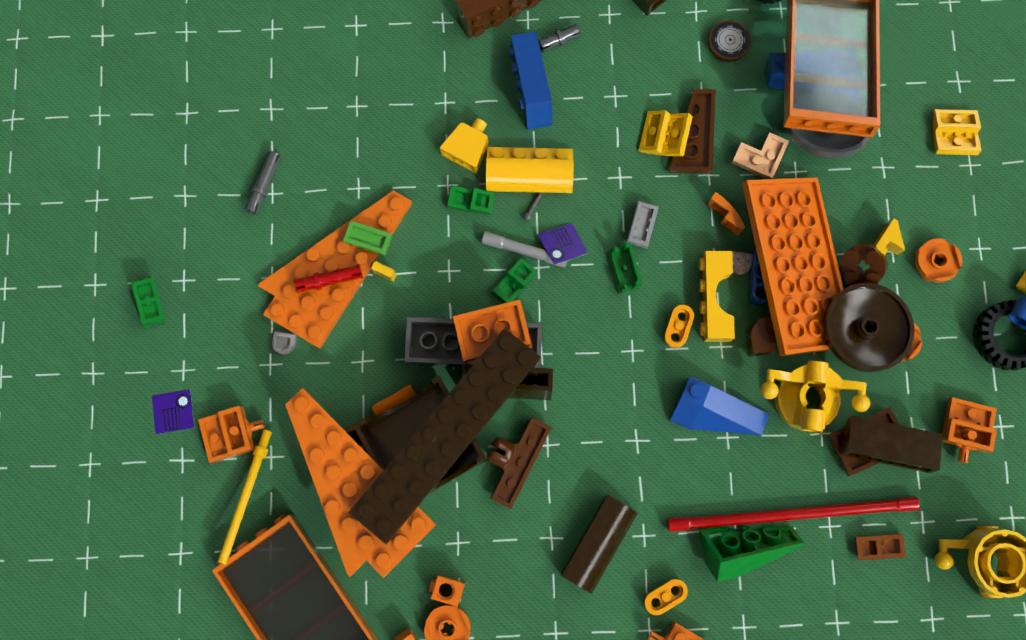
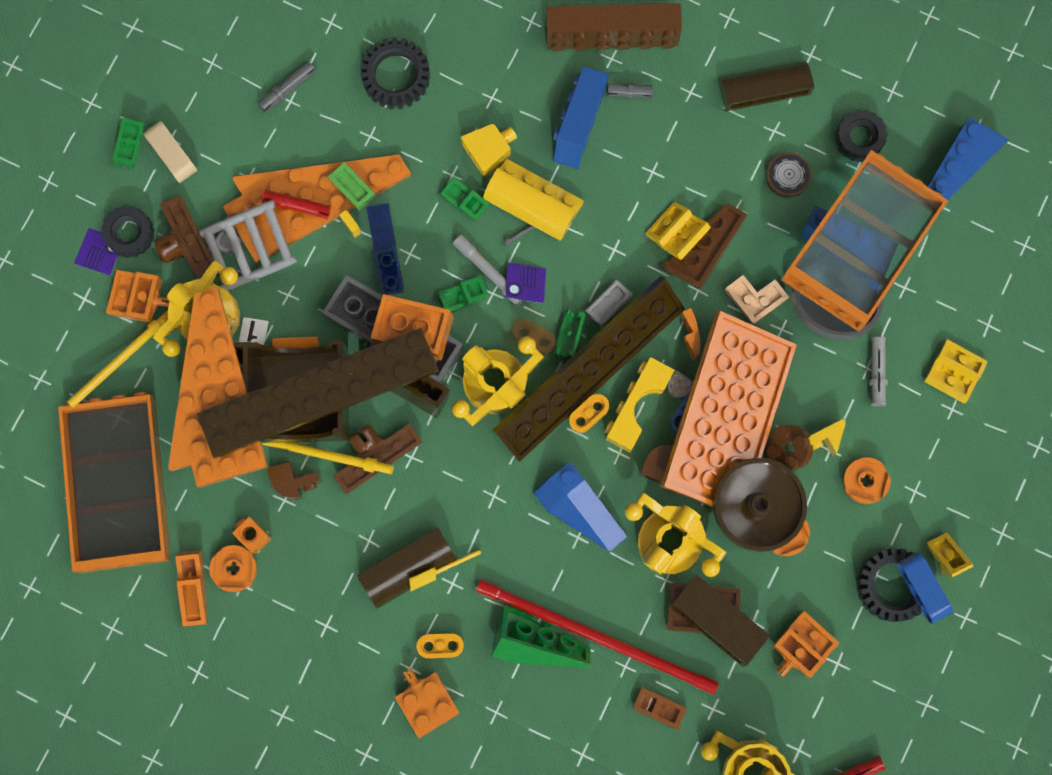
camera: 30 degrees right, 0 degrees up
none -> black tyre [101,205,155,258]
none -> tan beam [143,120,198,183]
none -> yellow piece [153,260,240,357]
none -> reddish brown plate [154,195,219,279]
none -> light grey bar [199,200,297,291]
none -> white sticker [239,317,269,345]
none -> yellow bar [262,442,394,474]
none -> reddish brown brick [267,461,322,500]
none -> black tyre [360,37,430,109]
none -> clear blue slope [366,203,404,296]
none -> yellow piece [409,550,481,591]
none -> yellow piece [451,336,544,427]
none -> dark brown plate [493,276,685,462]
none -> clear orange plate [513,319,555,354]
none -> light grey pin [869,337,888,407]

